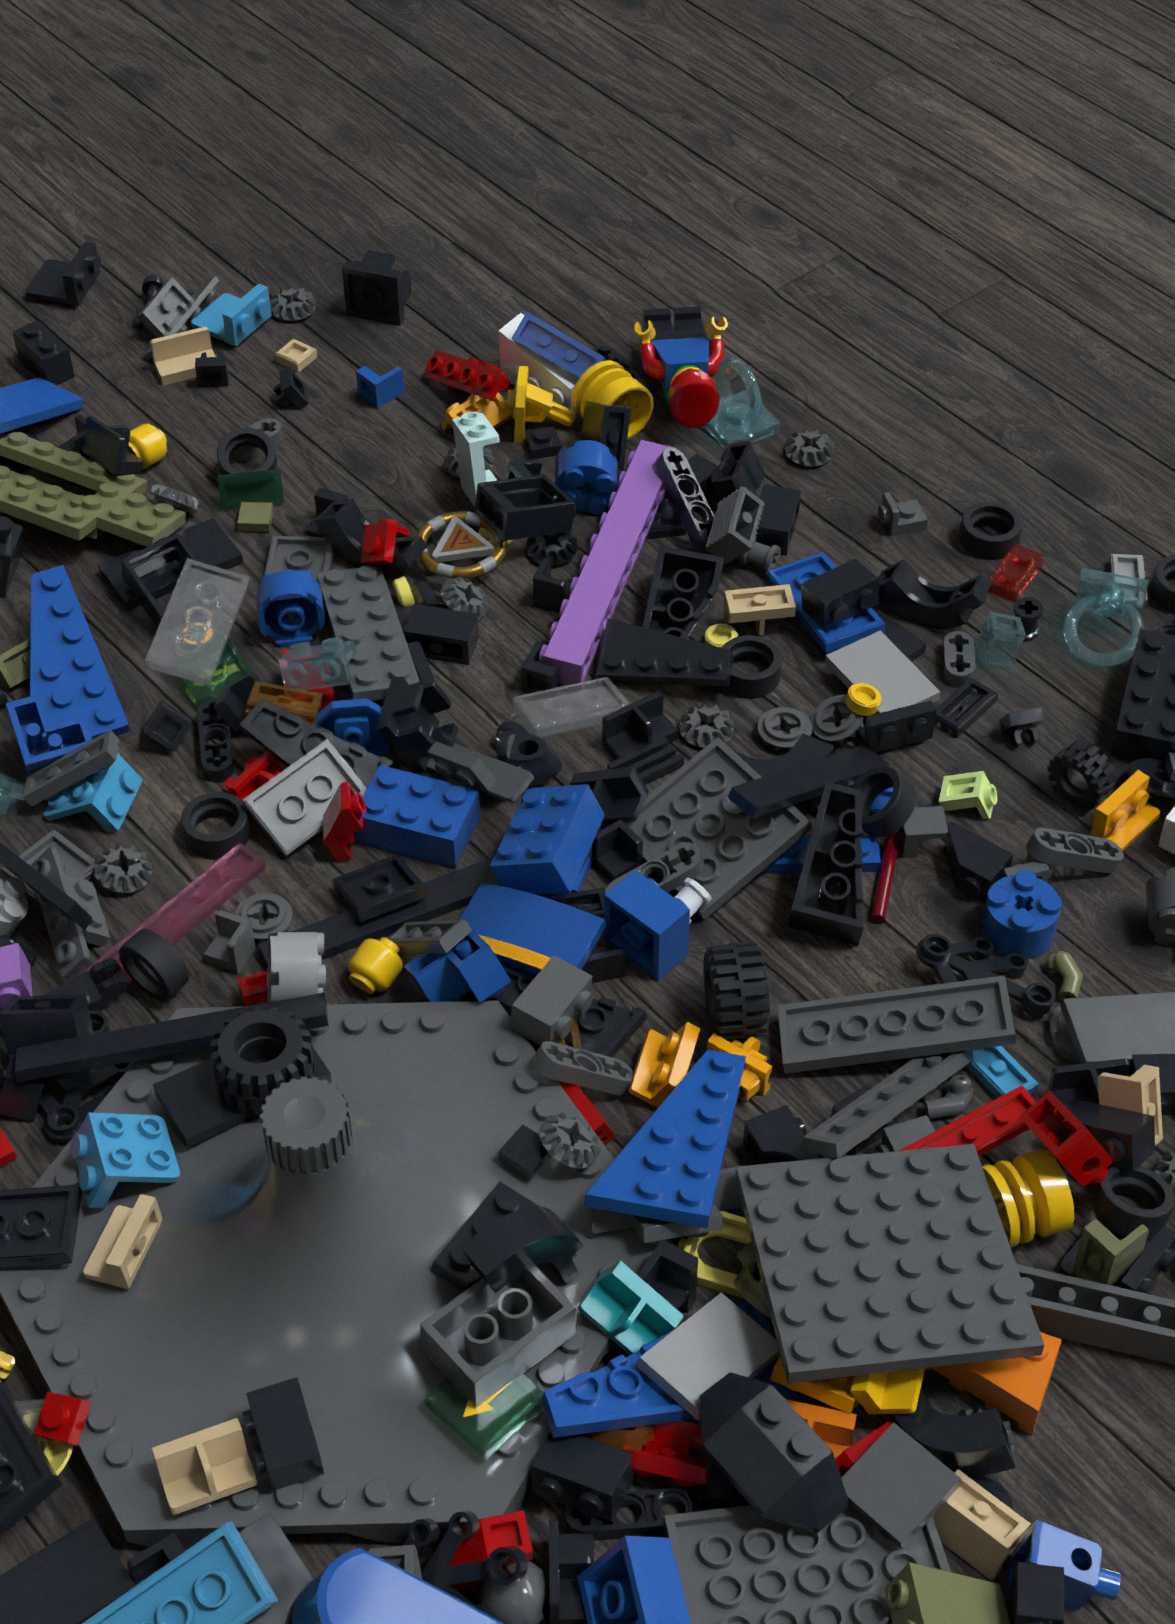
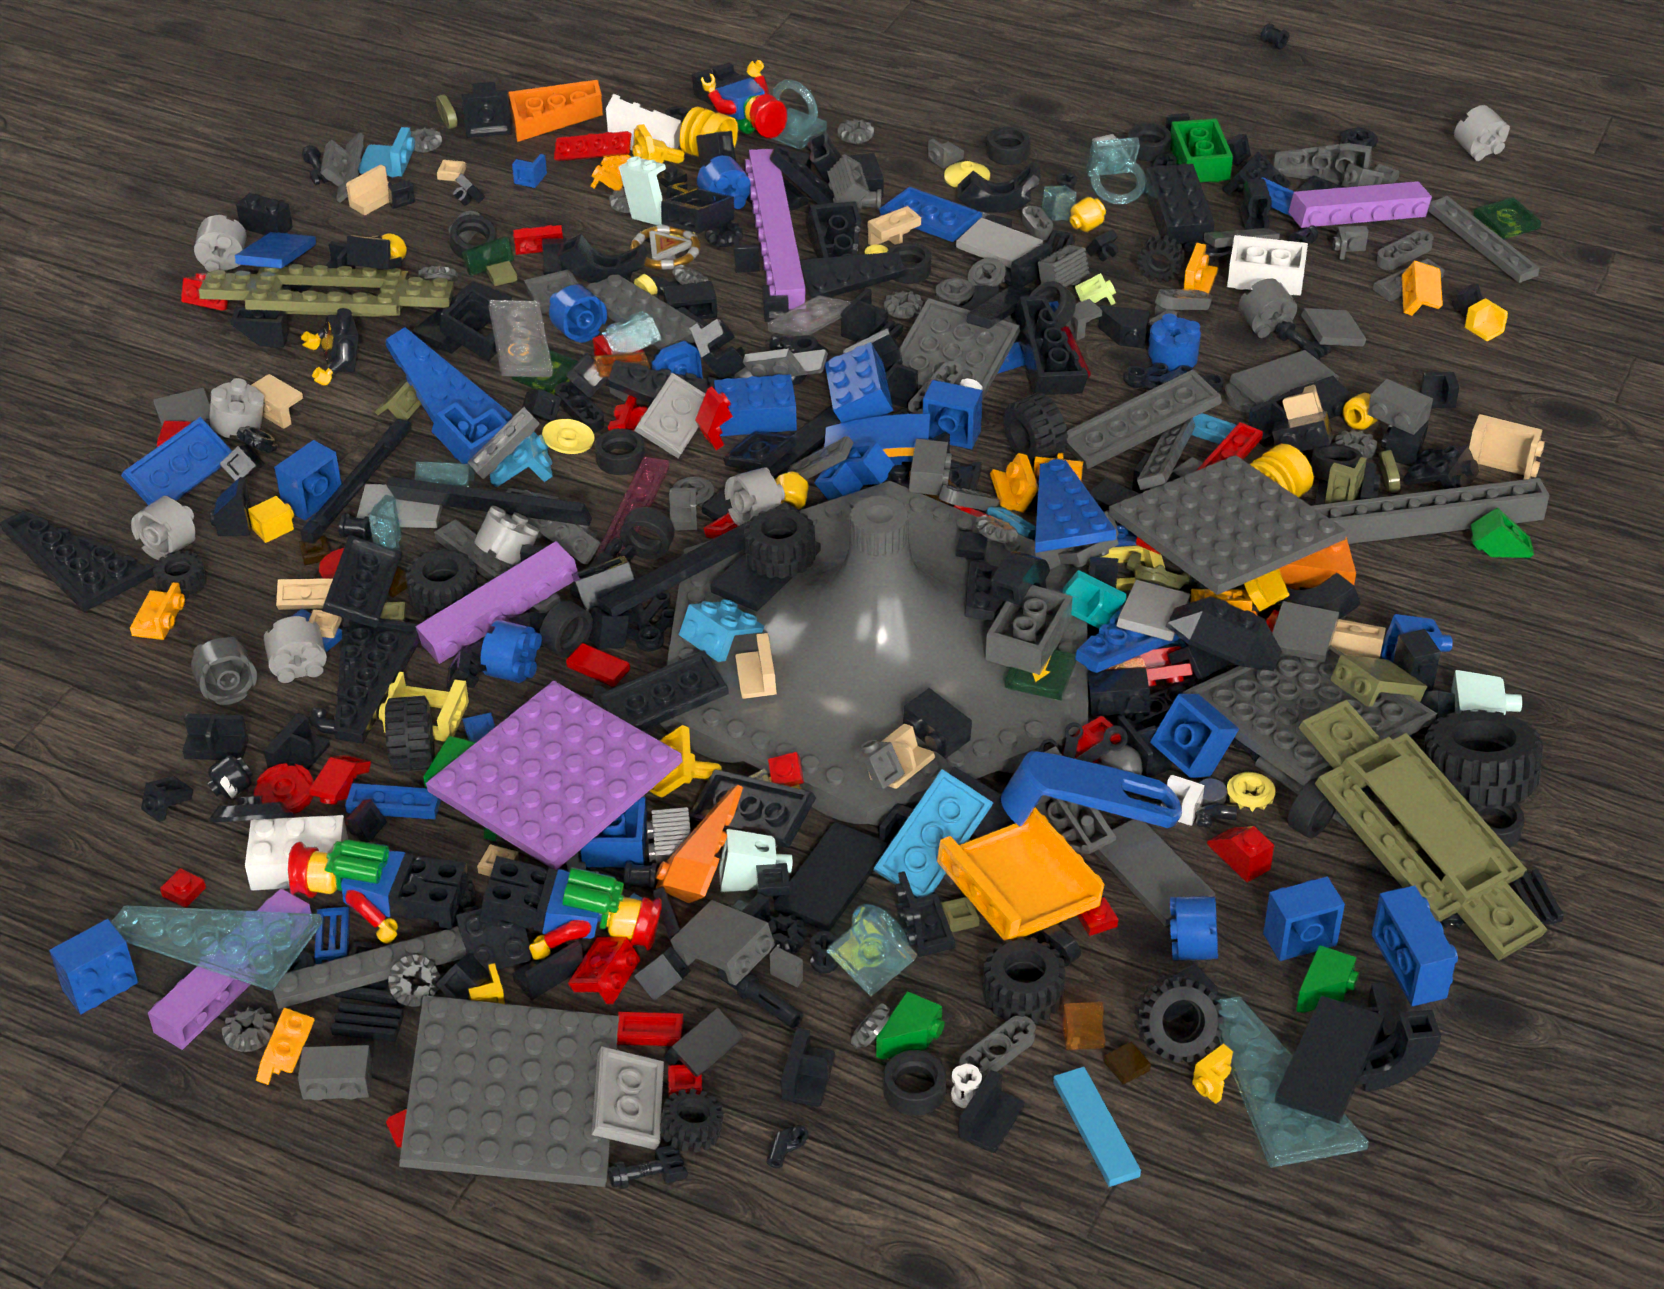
camera: 25 degrees left, 5 degrees down
black bracket [26,242,101,306] -> none
dark grey gear [94,844,152,893] -> none
red bracket [361,519,410,565] -> none
blue plate [512,312,606,378] -> none
black brick [801,559,879,629] -> none
yellow tile [845,683,882,716] -> none
dark grey arm [924,1075,973,1119] -> none
clear red plate [988,544,1045,602] -> none
red torso [1019,1090,1112,1186] -> none
olive arm [1047,951,1083,1001] -> none
none -> olive tile [436,94,457,129]
none -> orange wedge [509,80,603,142]
none -> red bracket [513,225,563,255]
none -> light yellow dish [542,419,594,454]
none -> dark grey bracket [853,739,905,789]
none -> light yellow dish [944,161,990,188]
none -> dark azure tile [986,507,1036,540]
none -> dark grey brick [1038,245,1090,287]
none -> yellow head [1069,197,1106,232]

